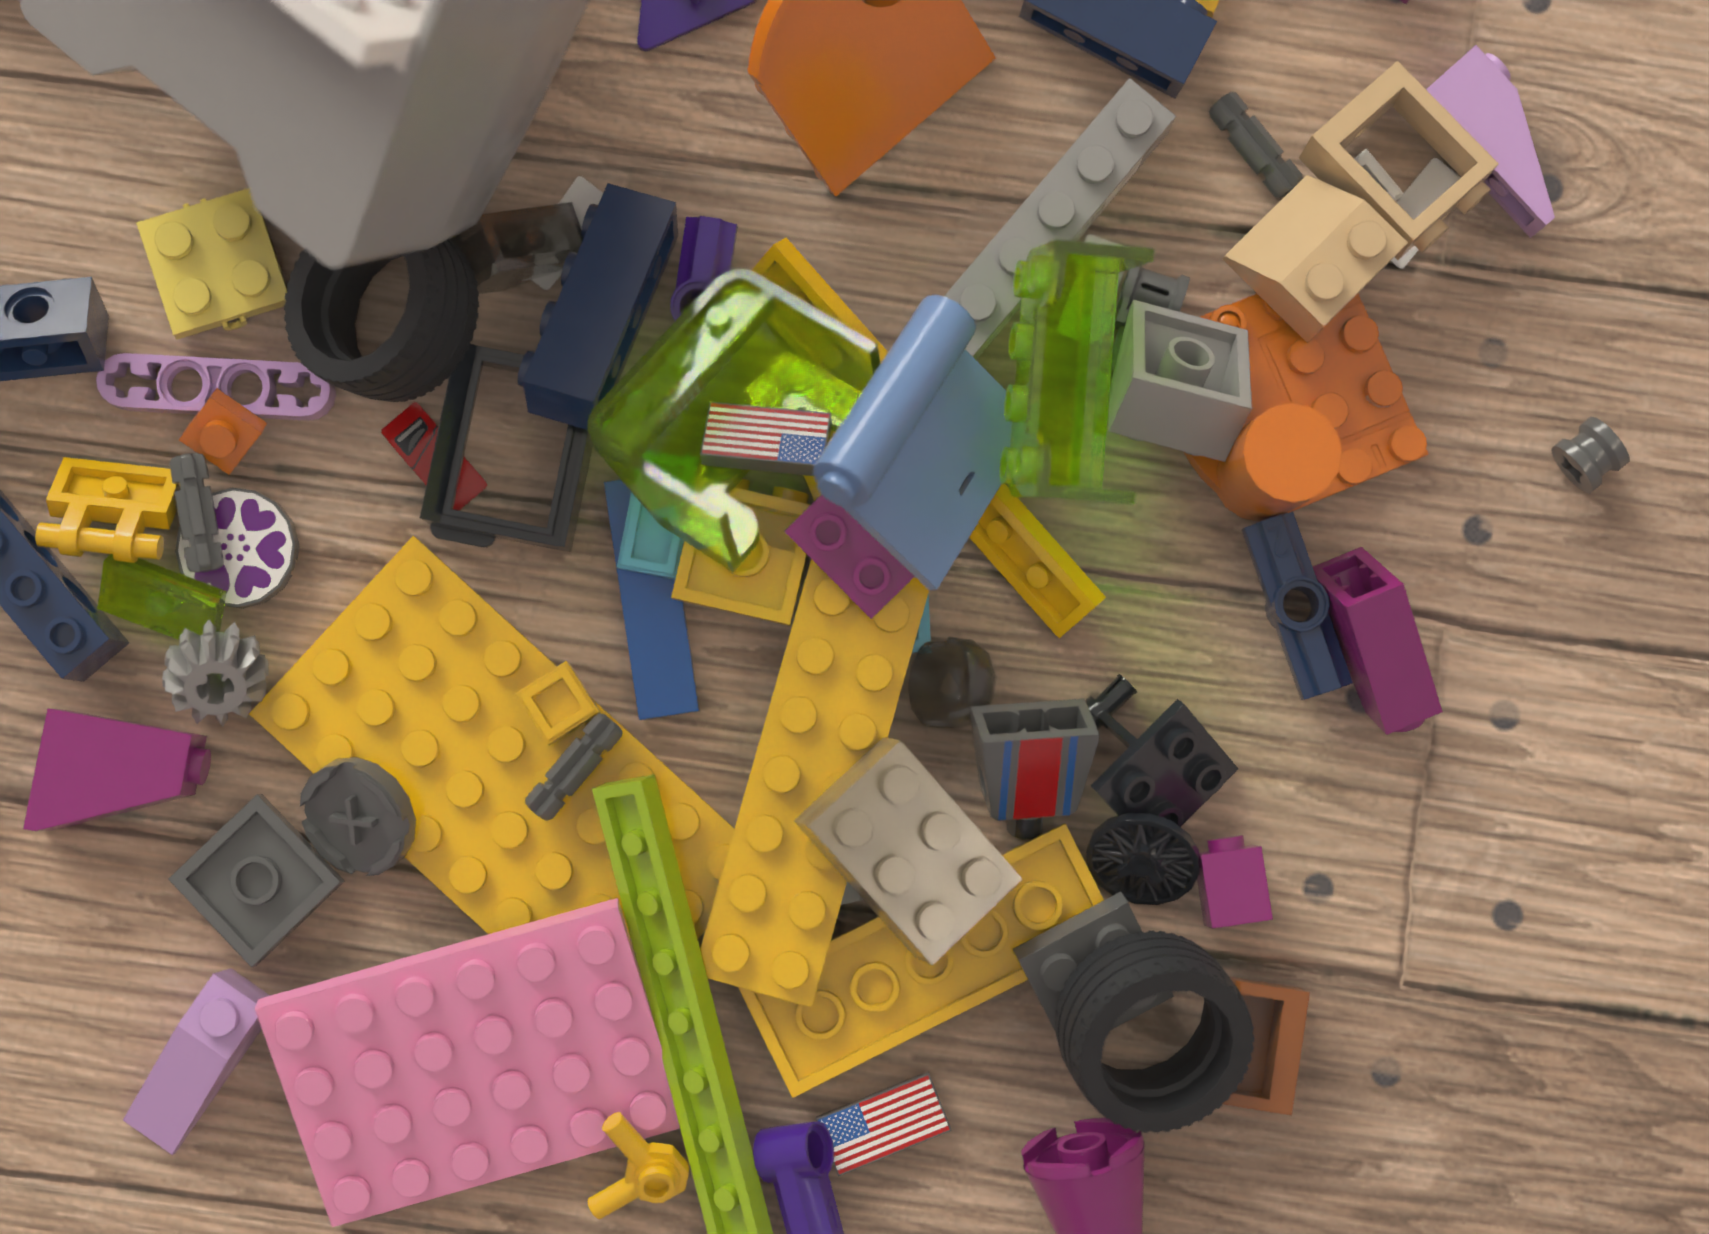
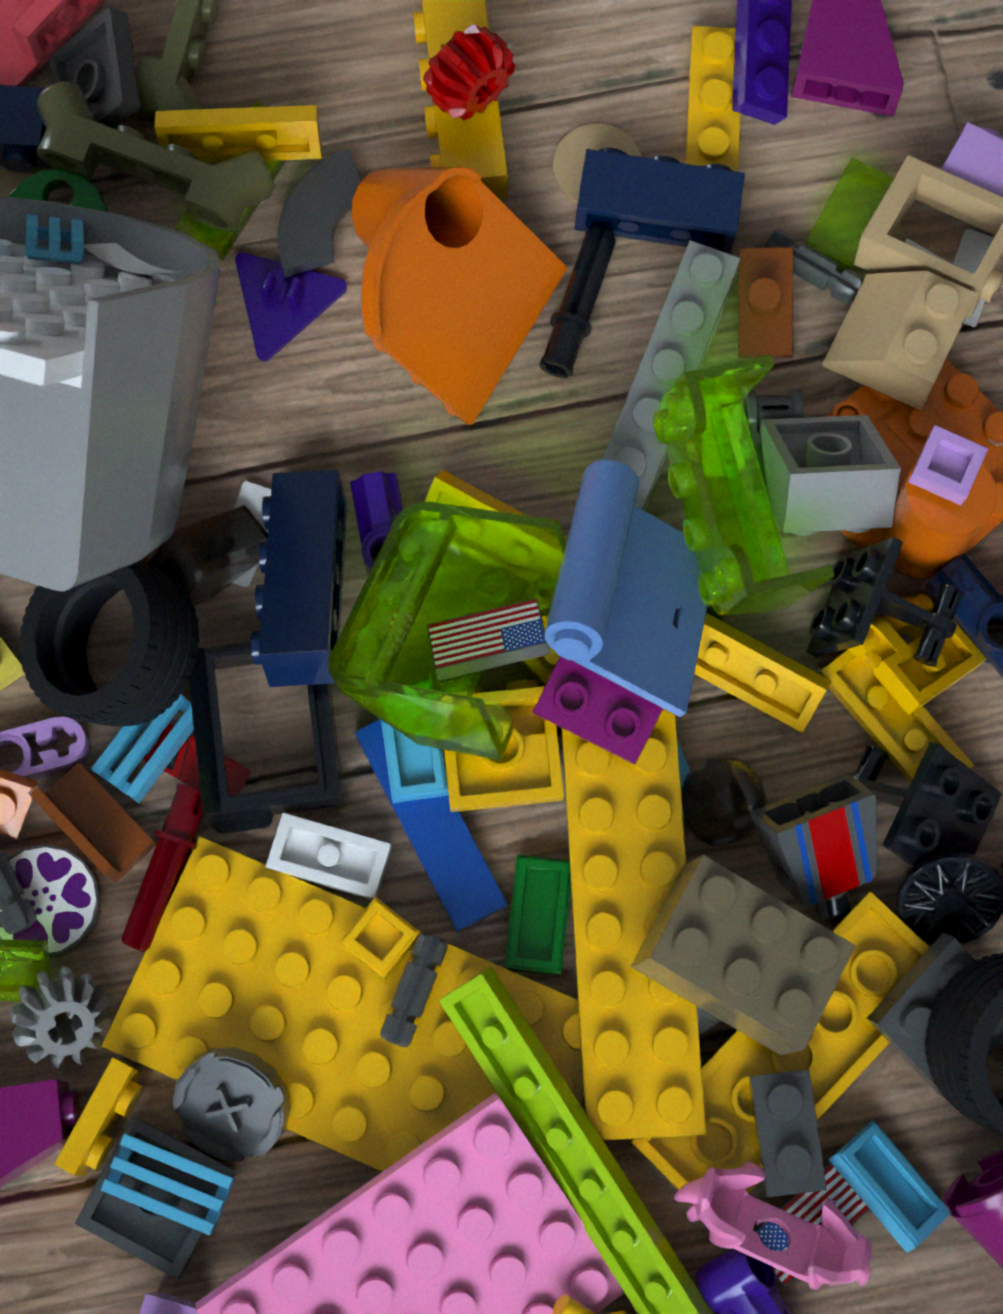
camera: 15 degrees left, 10 degrees down
none -> dark orange panel [28,761,156,883]
none -> yellow plate [54,1057,143,1176]
none -> medium azure tile [91,694,194,803]
none -> medium azure tile [101,1134,236,1236]
none -> dark red axle [121,783,203,952]
none -> white plate [265,813,392,900]
none -> green tile [504,855,571,976]
none -> black axle [539,225,616,378]
none -> bright pink piece [674,1161,872,1291]
none -> dark orange tile [738,247,793,359]
none -> dark grey plate [748,1070,827,1197]
none -> clear neon green tile [805,157,894,271]
none -> black plate [807,537,964,667]
none -> yellow plate [819,649,975,784]
none -> medium azure tile [828,1120,950,1253]
none -> yellow plate [848,594,987,716]
none -> lavender plate [908,425,988,506]

